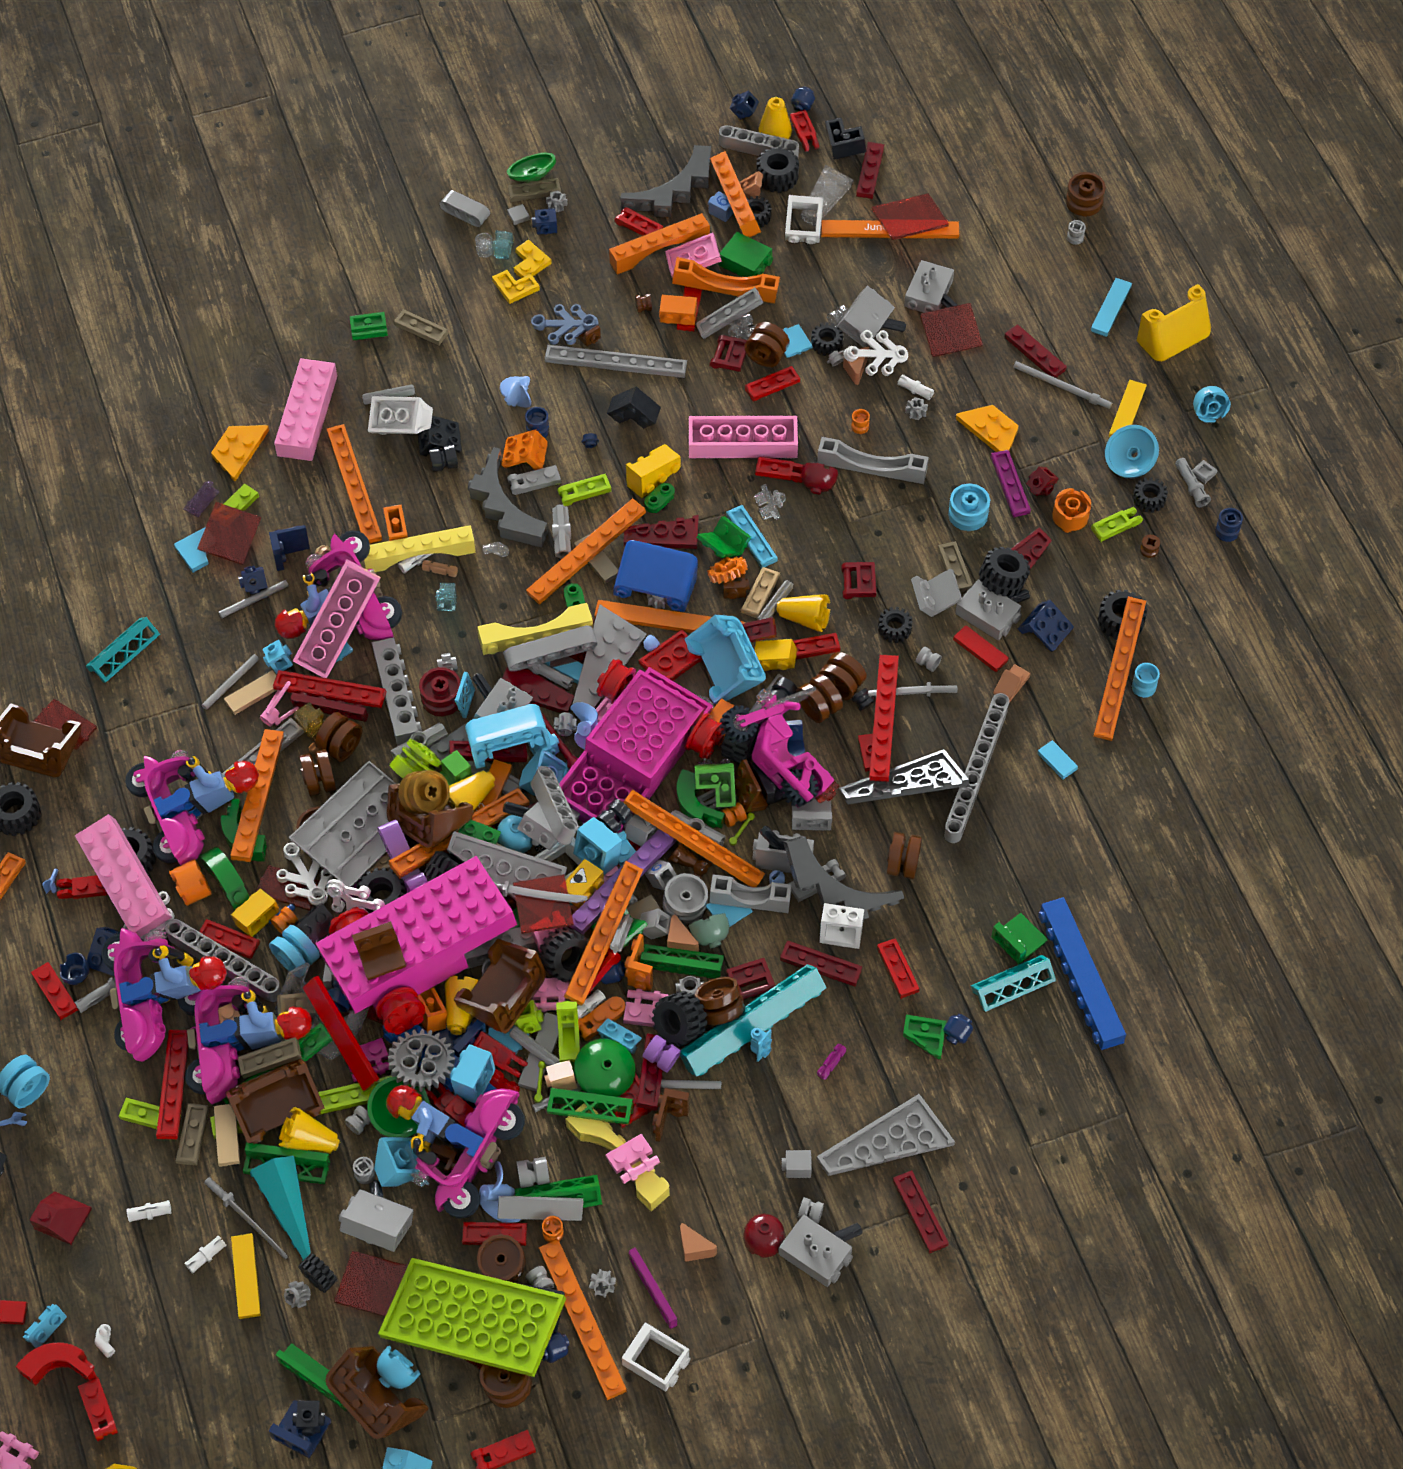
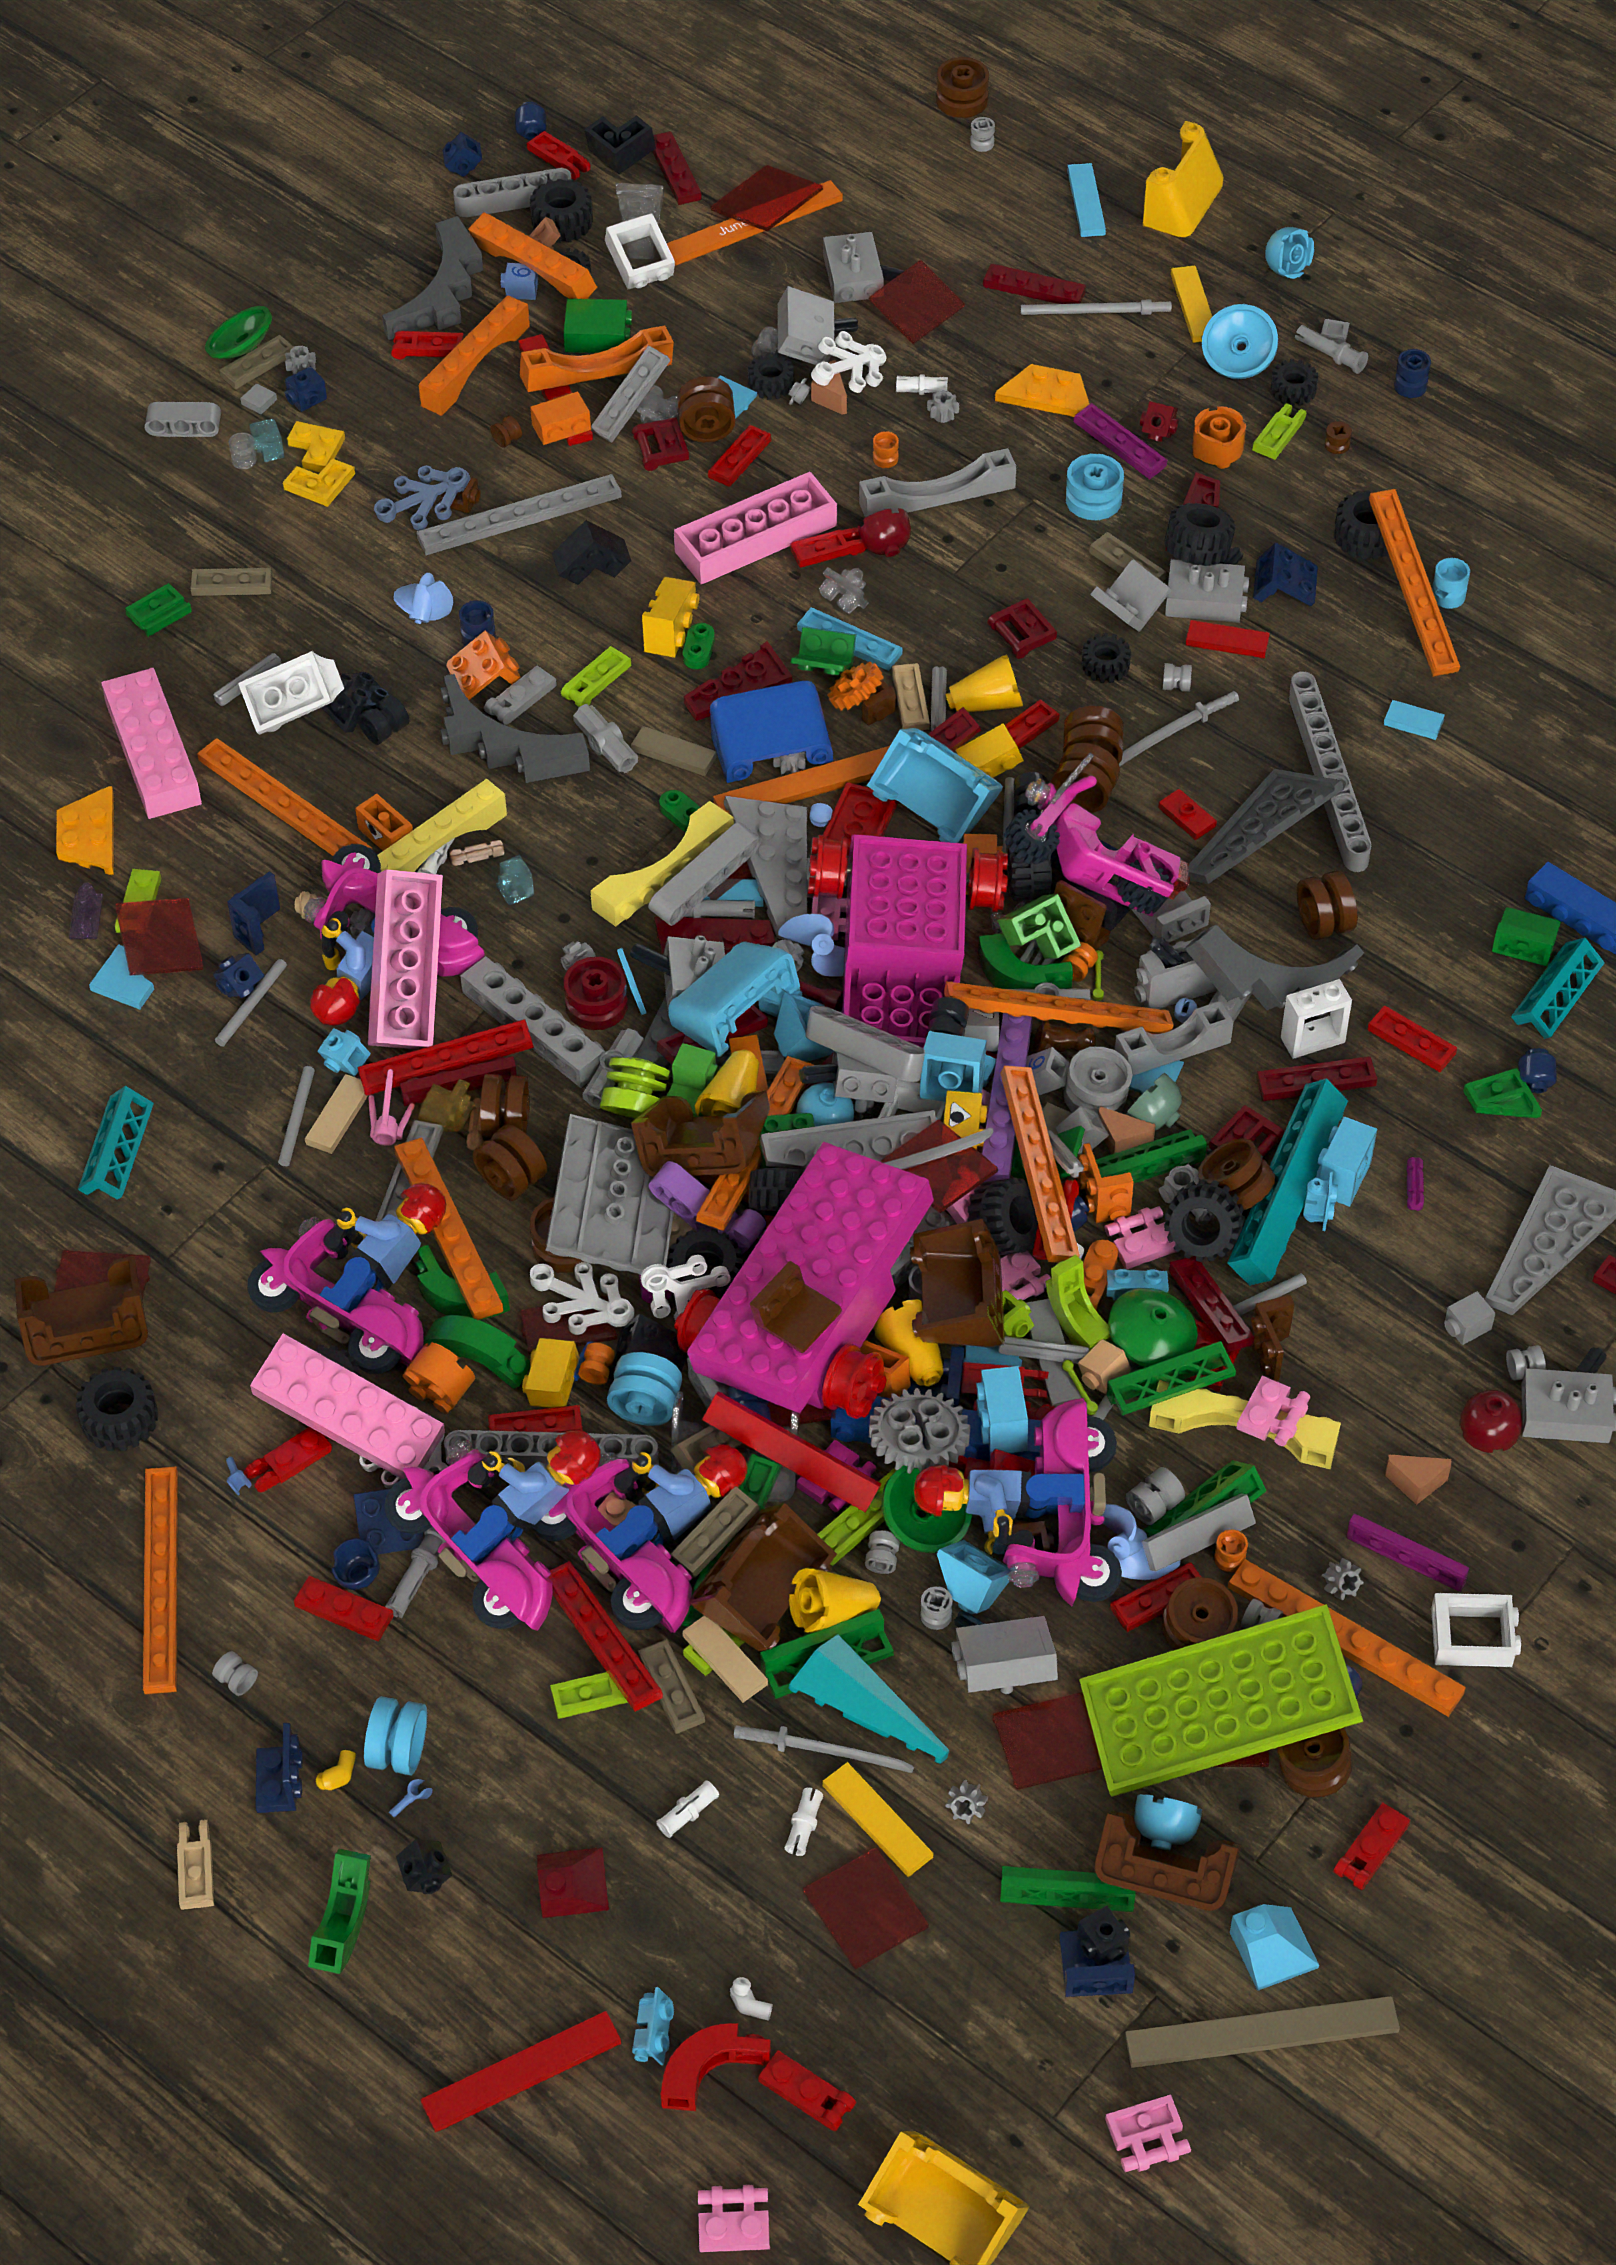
camera: 30 degrees left, 5 degrees down
black tyre [298,1253,338,1293] -> none
pearl gold wheel [399,770,450,814] -> none
clear arm [482,542,509,557] -> none
orange plate [526,498,646,605] -> none
dark blue plate [581,433,599,448] -> none
medium lavender wheel [642,1035,681,1073] -> none
bright pink tile [665,233,721,278] -> none
yellow cone [759,97,792,139] -> none
black wheel [851,688,875,711] -> none
red plate [869,655,899,782] -> none
nougat slope [993,664,1030,703] -> none
none -> clear red piece [803,1847,929,1969]
none -> medium azure brick [1315,1117,1377,1207]

